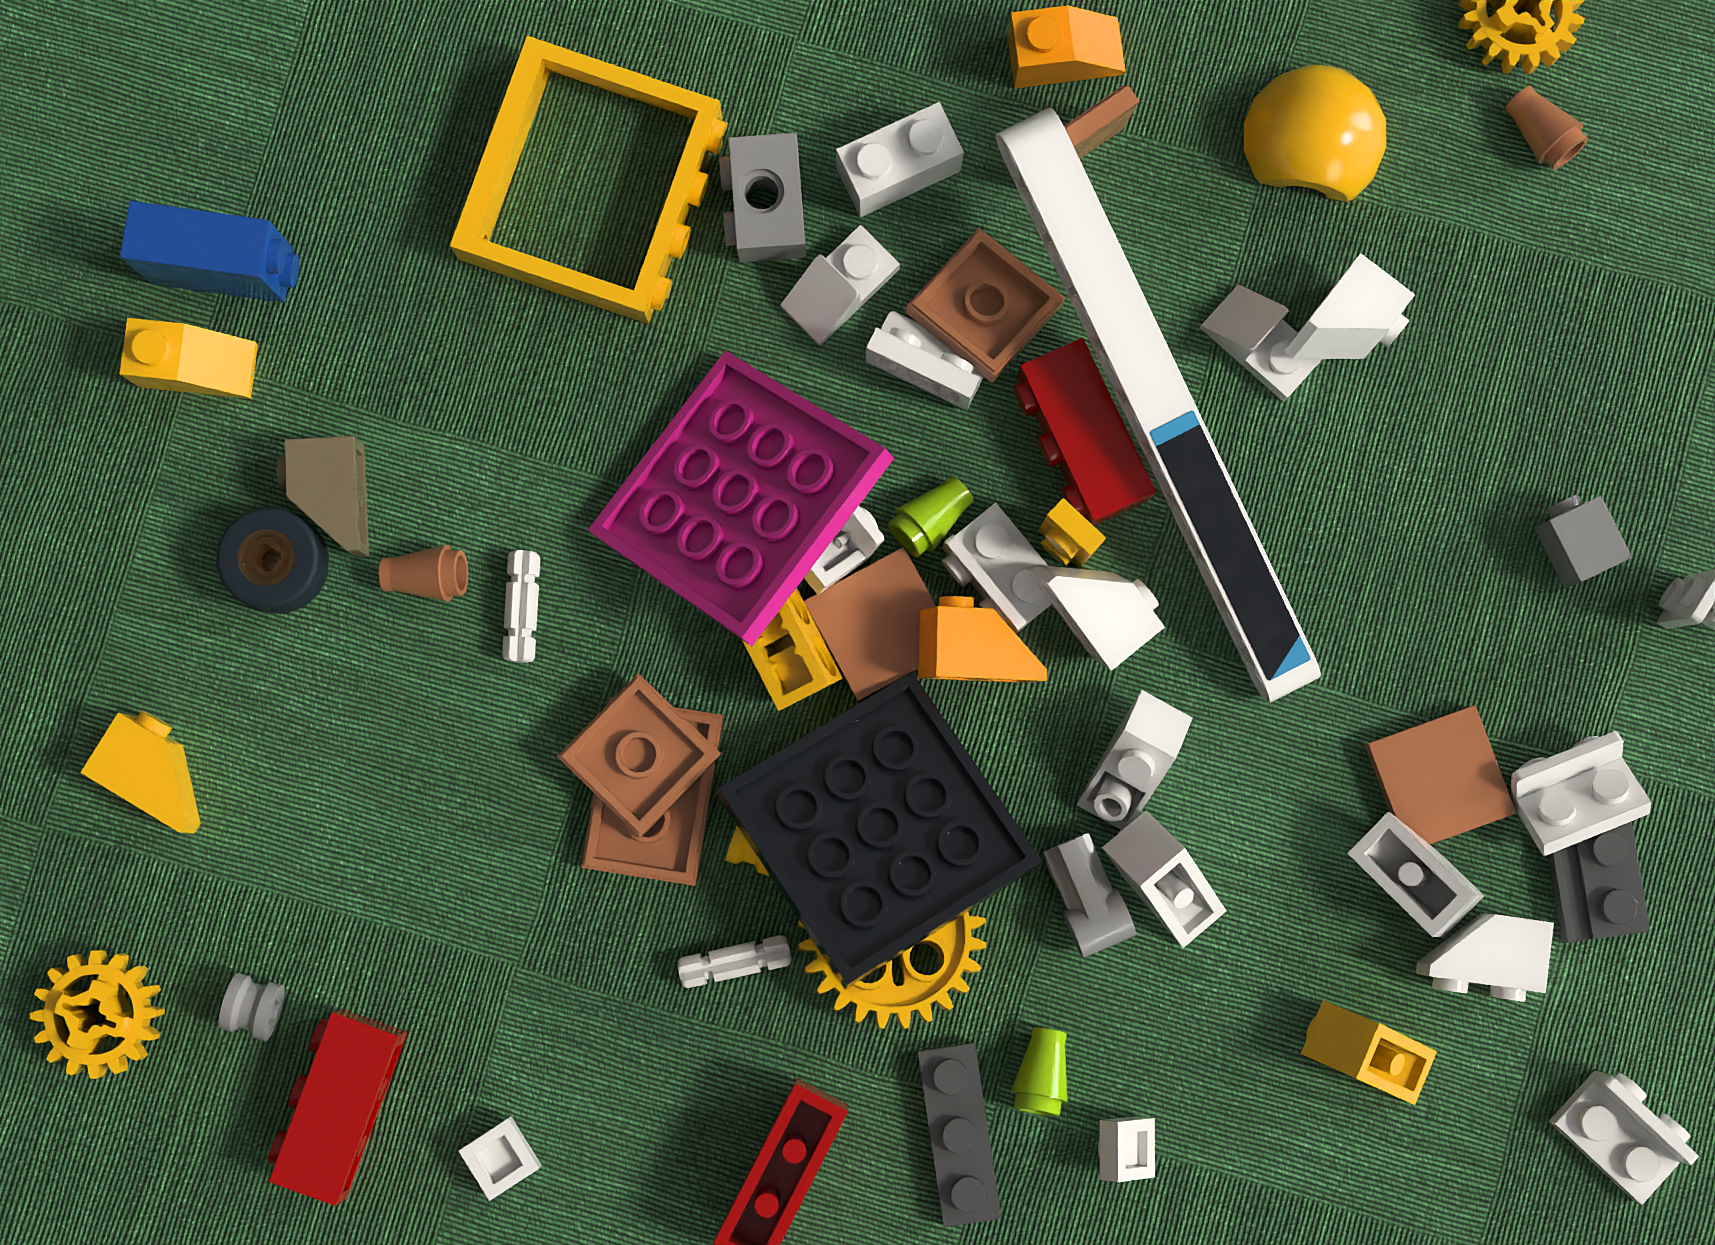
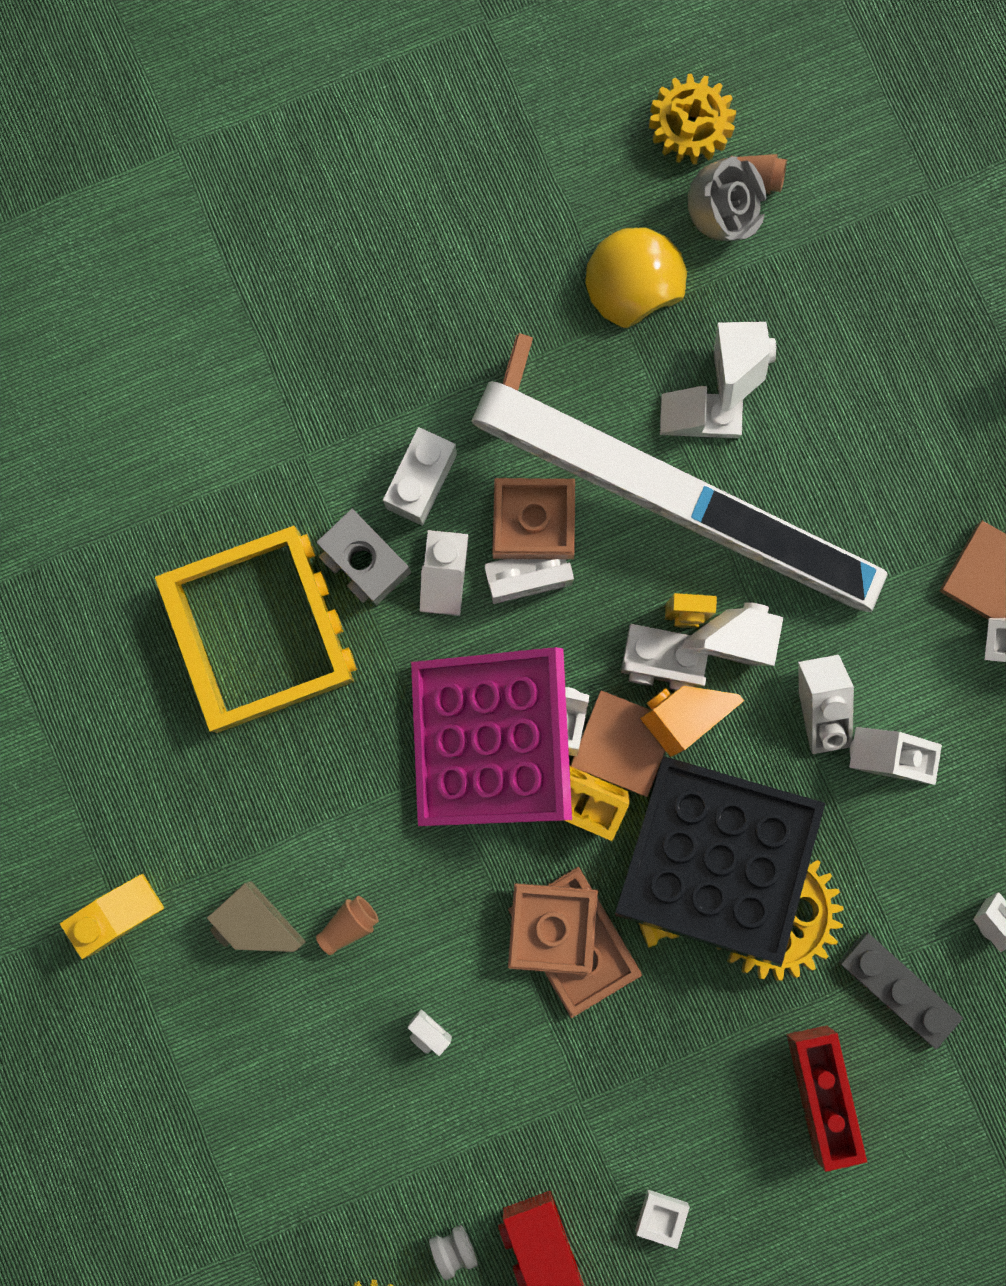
camera: 35 degrees left, 0 degrees up
yellow slope [80,710,201,833] -> none
blue brick [120,201,299,303] -> none
black wheel [216,507,329,614] -> none
white axle [502,550,540,663] -> none
white axle [677,935,792,988] -> none
lime cone [888,476,974,557] -> none
light orange slope [1007,5,1125,89] -> none
lime cone [1010,1027,1068,1117] -> none
red brick [1013,337,1156,526] -> none
light grey piece [1042,833,1137,958] -> none
light grey brick [1534,494,1632,588] -> none
none -> white plate [408,1009,452,1056]
none -> light grey cylinder [688,156,766,241]

